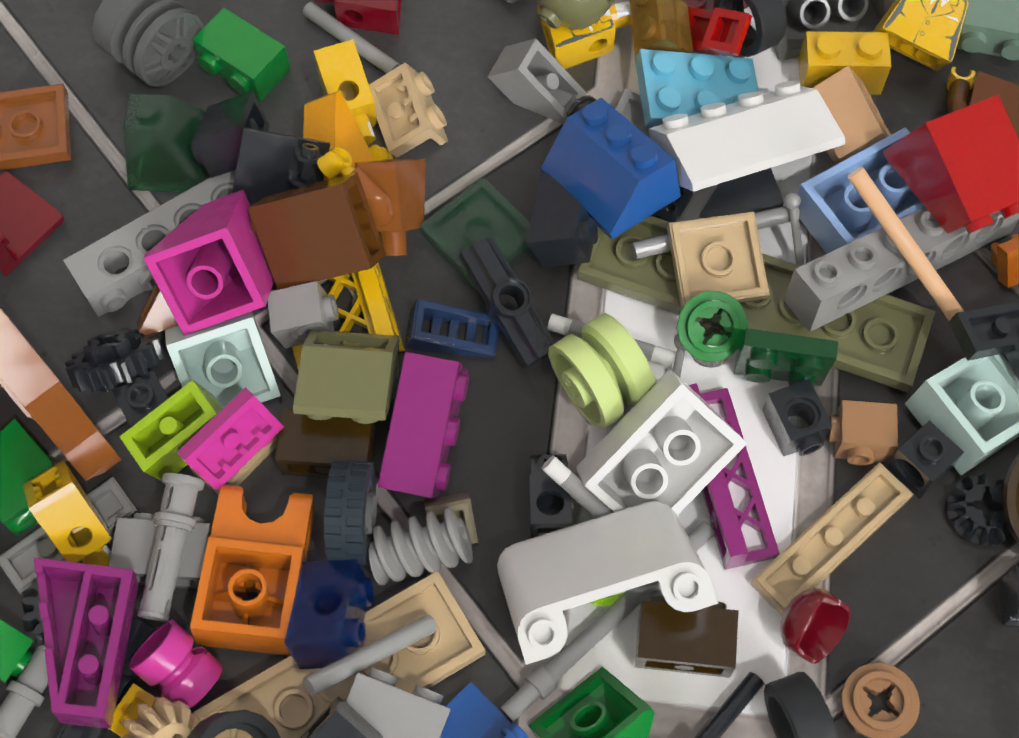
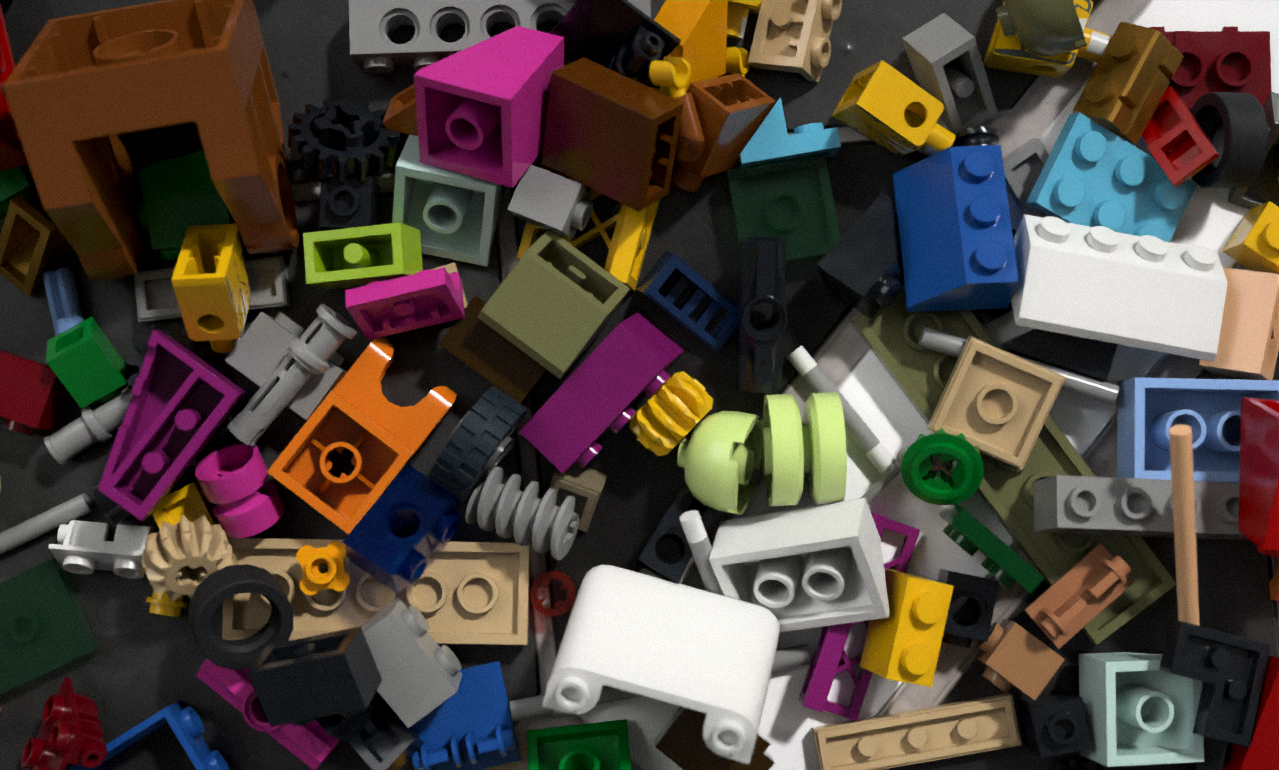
camera: 25 degrees right, 20 degrees up
light grey bar [303,614,437,696] -> none
light grey hinge [784,193,805,266] -> none
none -> light orange plate [296,541,351,596]
none -> clear red bush [530,570,576,617]
none -> yellow gear [629,371,713,456]
none -> yellowish green cylinder [677,411,764,515]
none -> medium azure slope [737,97,841,173]
none -> yellow torso [831,60,956,156]
none -> yellow brick [859,568,954,687]
none -> nougat hinge [1024,543,1135,649]

